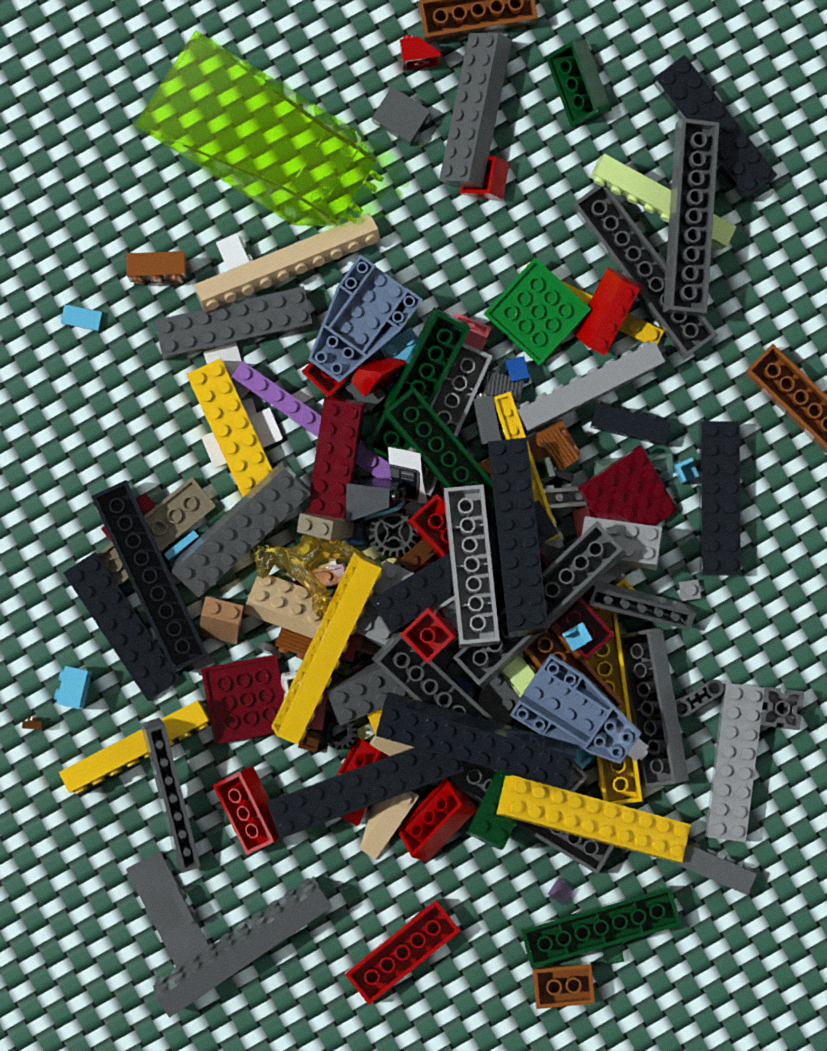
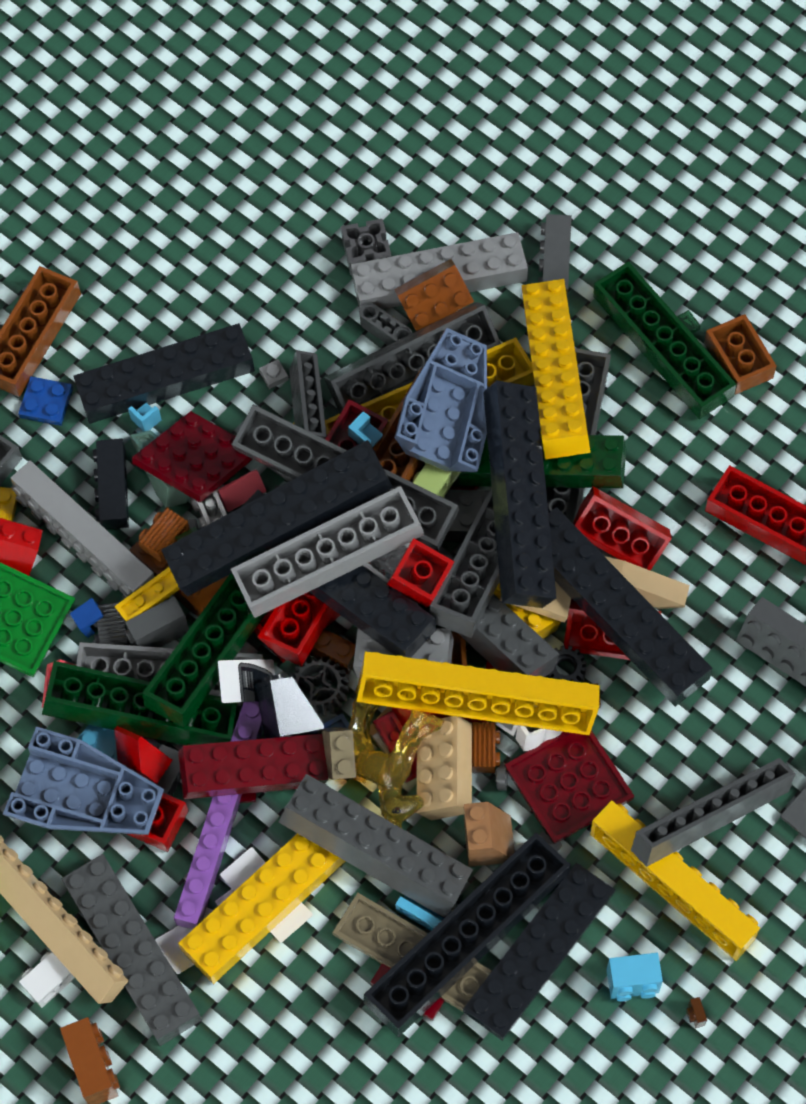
camera: 105 degrees left, 20 degrees down
red brick [212,765,280,855] -> none
clear purple tile [547,878,574,905] -> none
light grey brick [582,516,663,570] -> none
none -> blue plate [18,376,73,426]
none -> dark orange brick [394,259,474,331]

